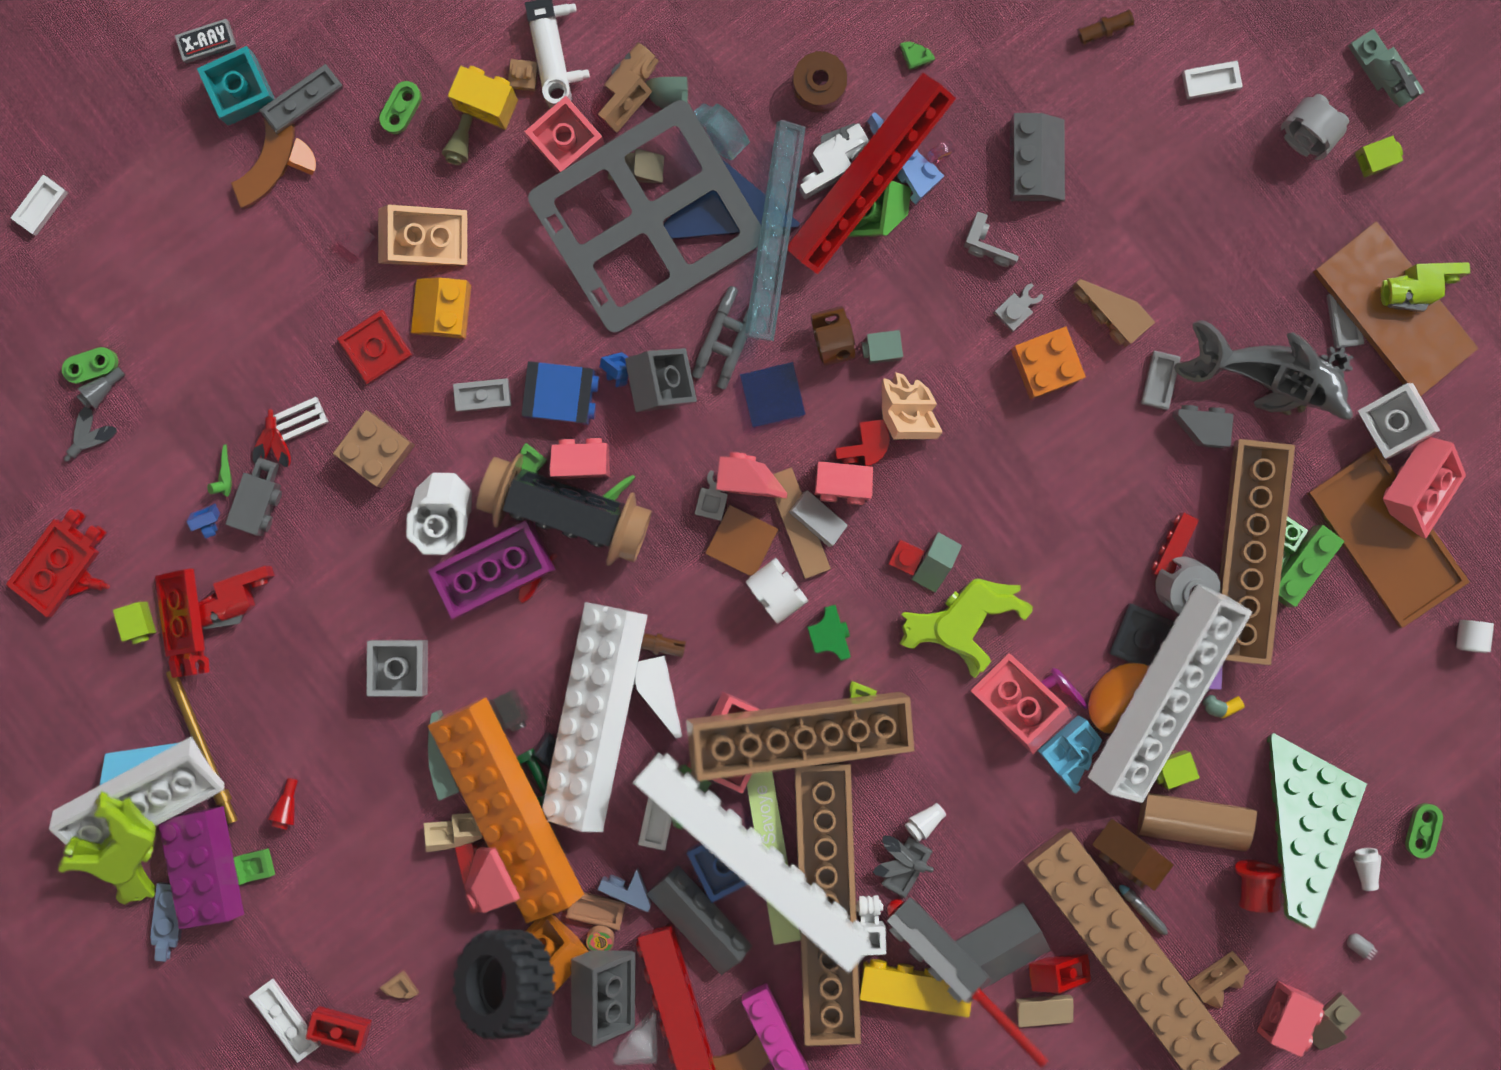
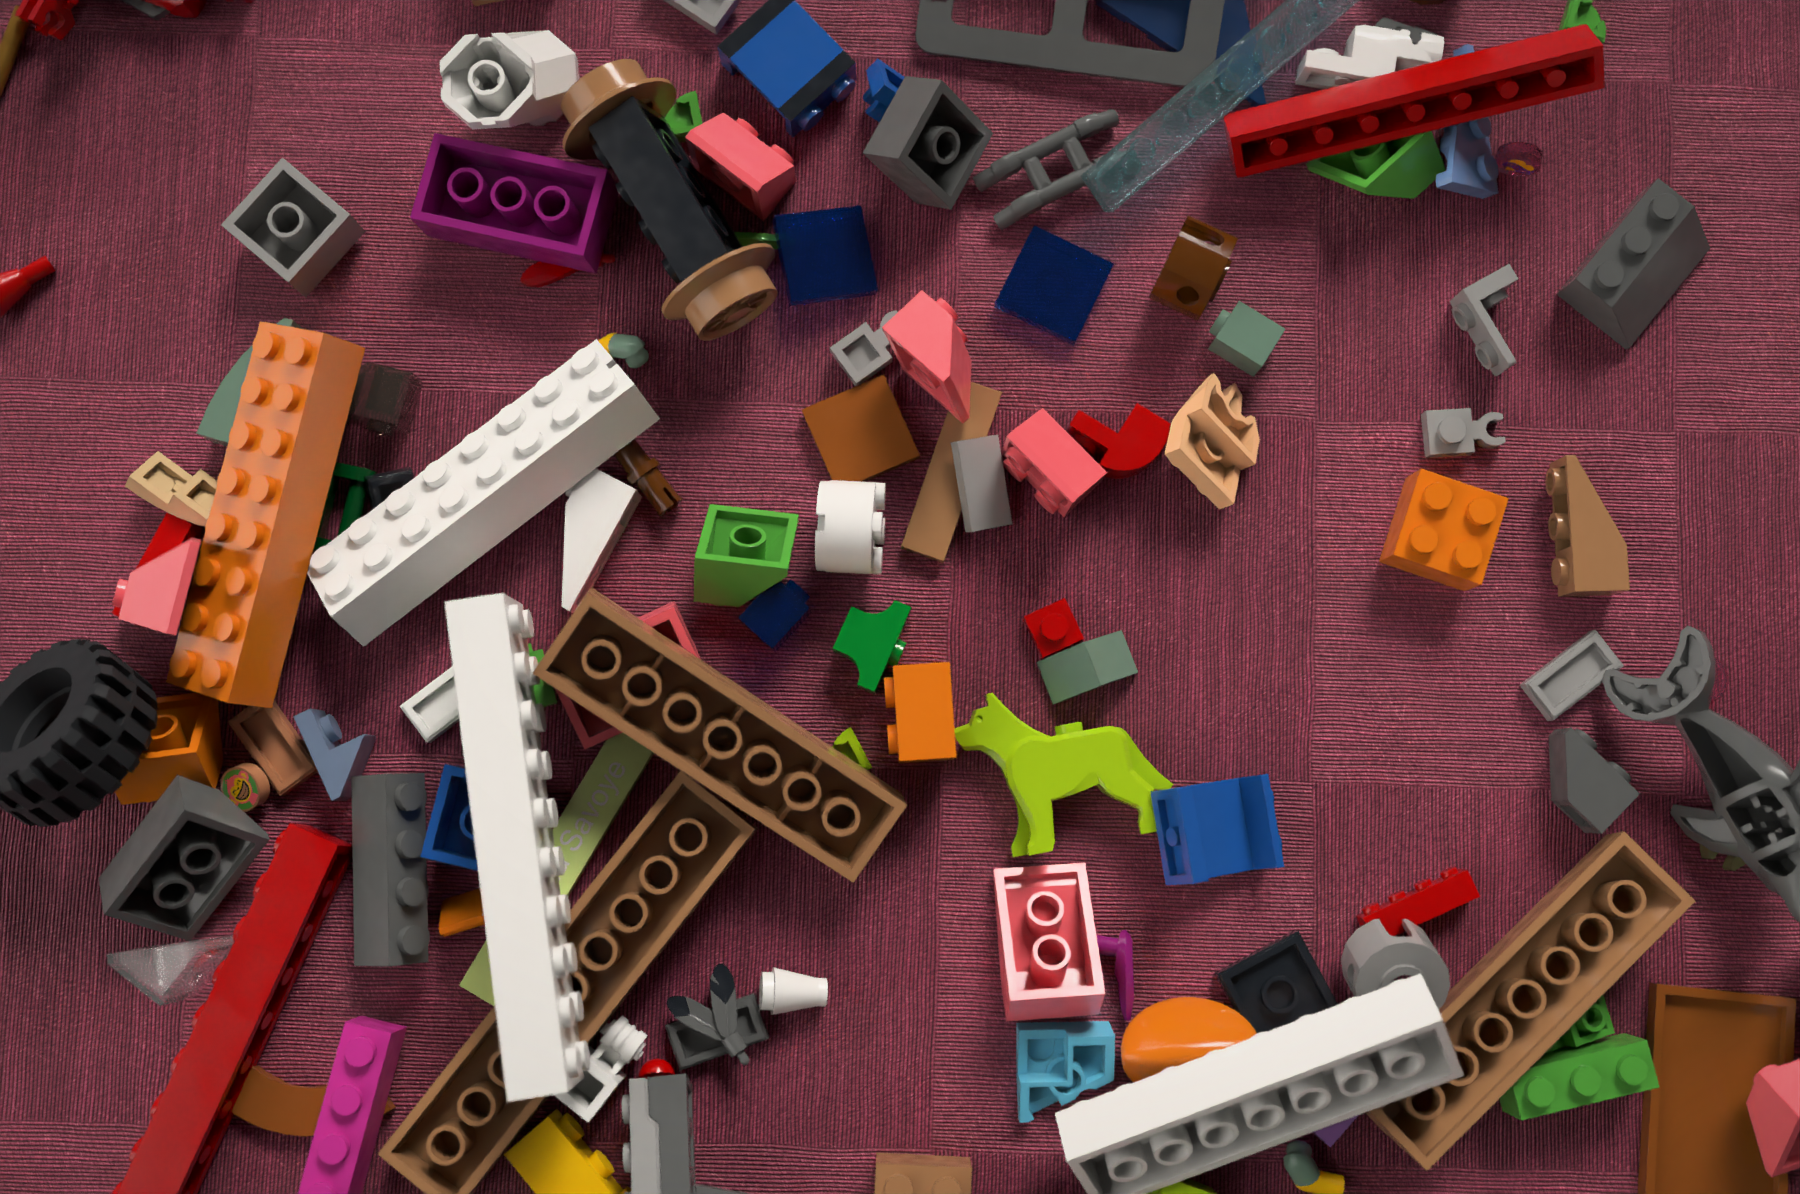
camera: 40 degrees right, 5 degrees down
none -> orange slope [439,888,485,937]
none -> sand green arm [598,333,649,368]
none -> bright green slope [694,504,799,607]
none -> clear blue brick [738,579,812,652]
none -> clear blue tile [772,205,878,306]
none -> orange brick [884,662,956,764]
none -> blue panel [1150,774,1284,885]

